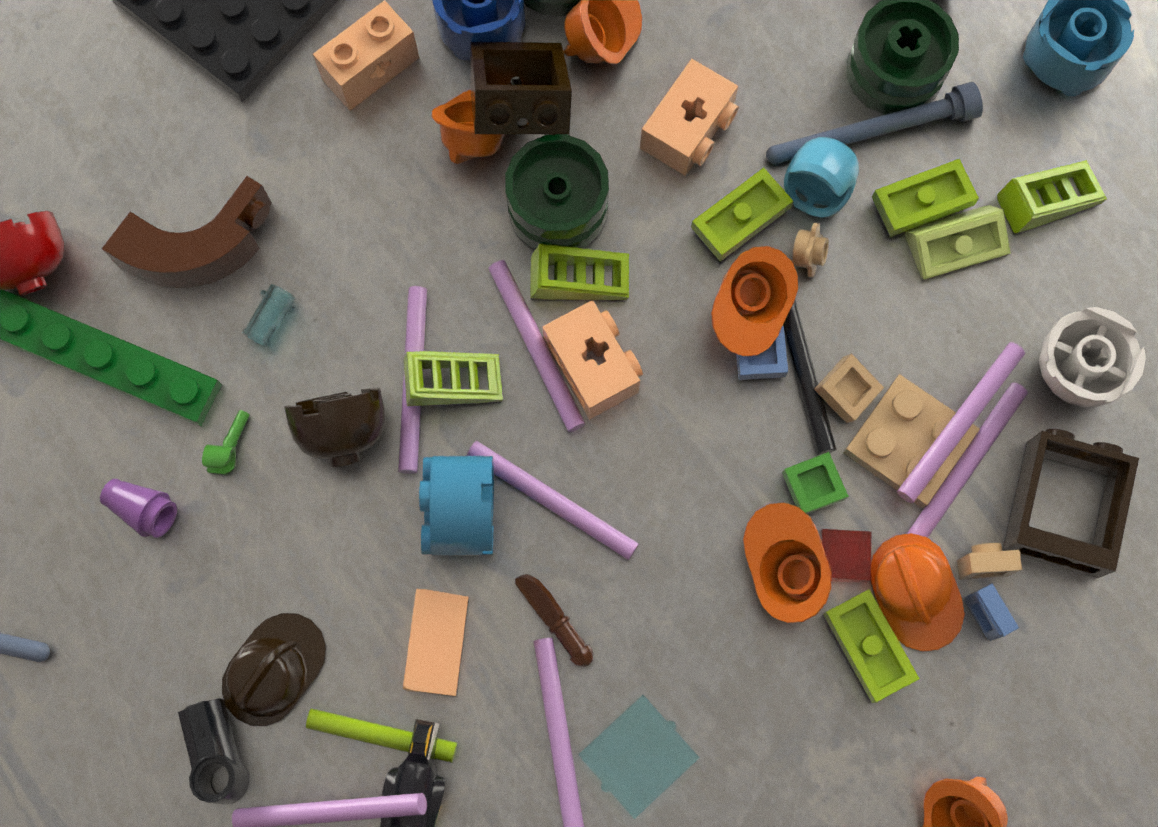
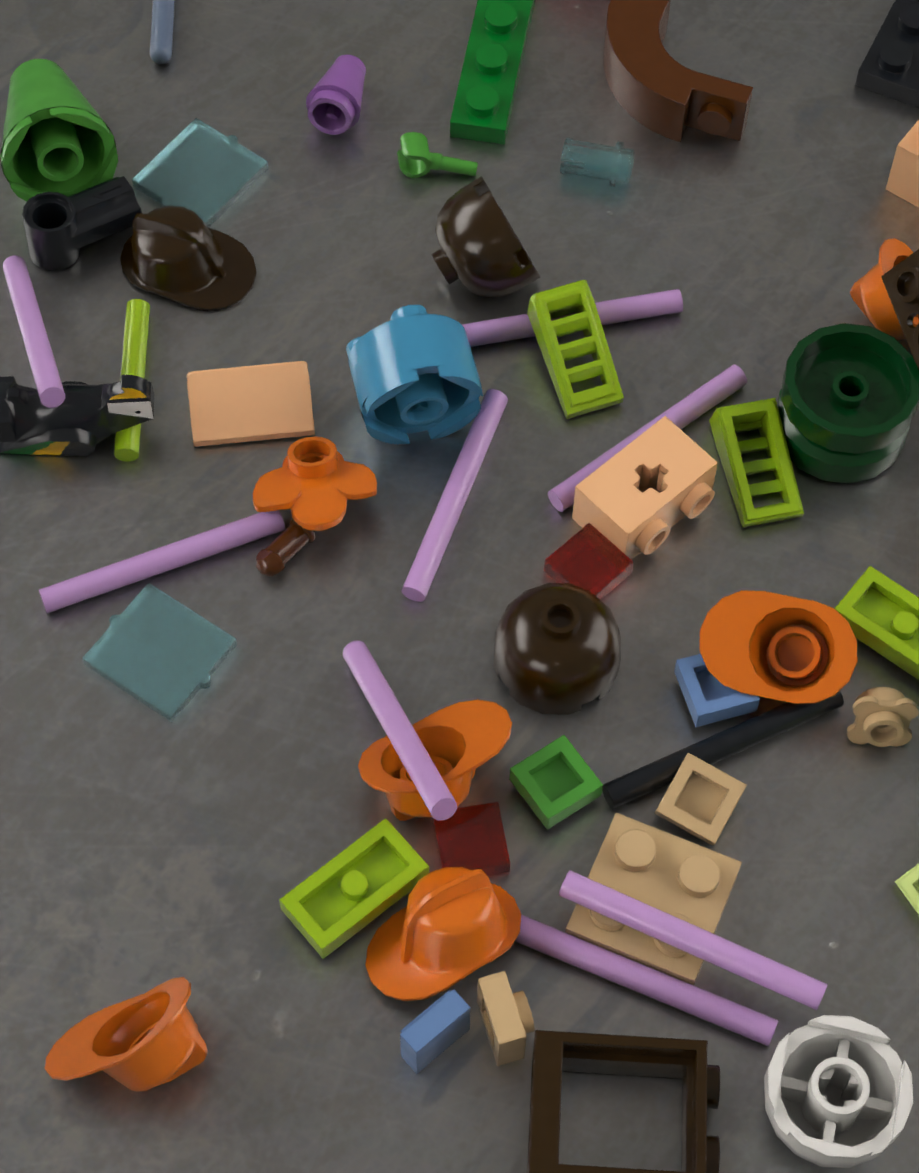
camera: 75 degrees right, 15 degrees down
none -> bright green cone [0,59,118,202]
none -> clear light blue piece [132,118,269,227]
none -> orange plate [253,436,377,531]
none -> lavender bar [343,641,457,820]
none -> dark brown cylinder [493,583,621,715]
none -> clear red tile [544,523,634,600]

